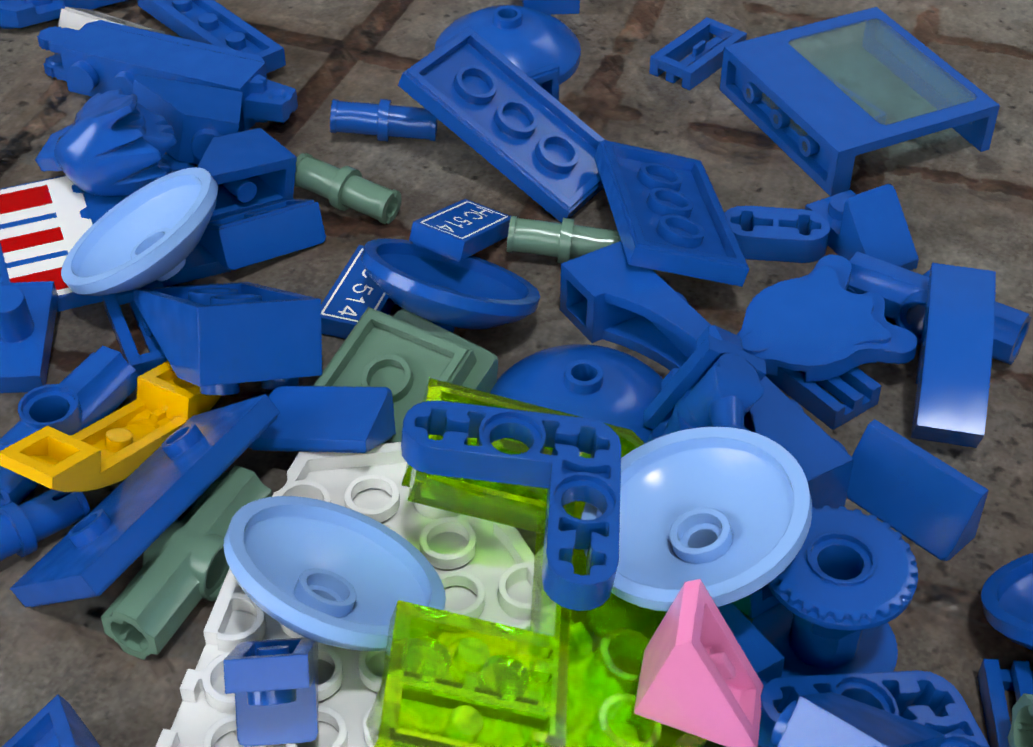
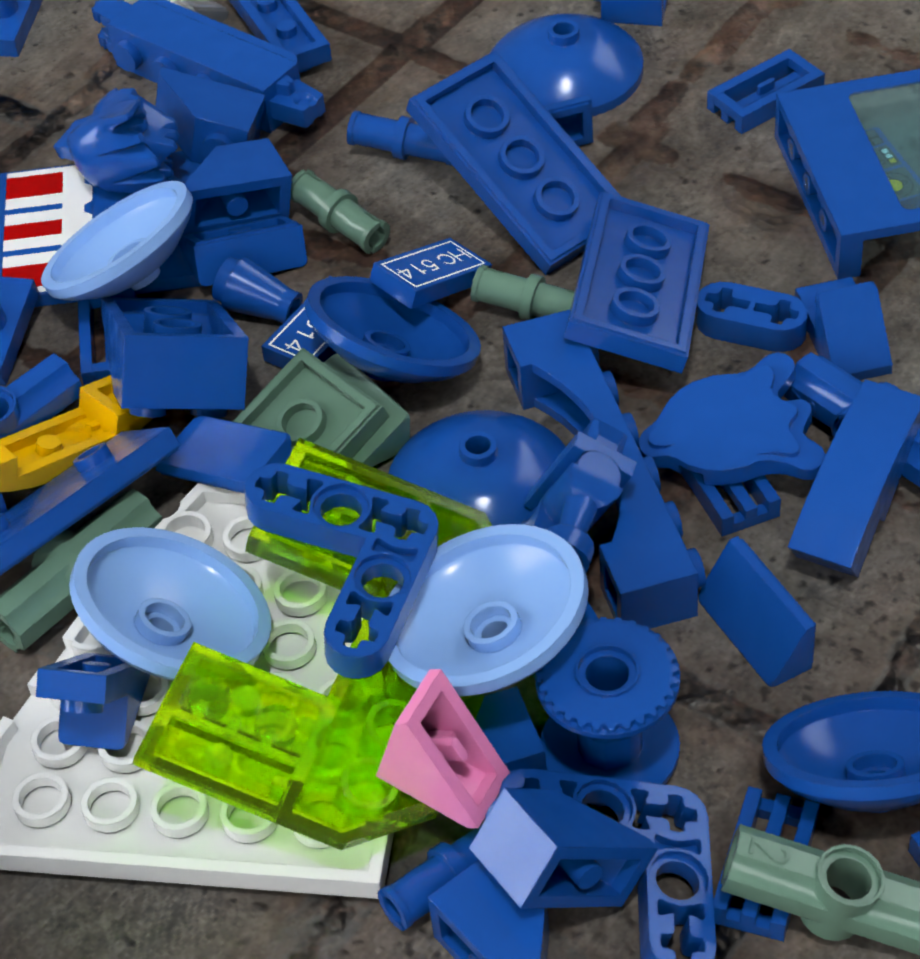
camera: 20 degrees right, 5 degrees up
none -> blue cone [212,257,303,323]

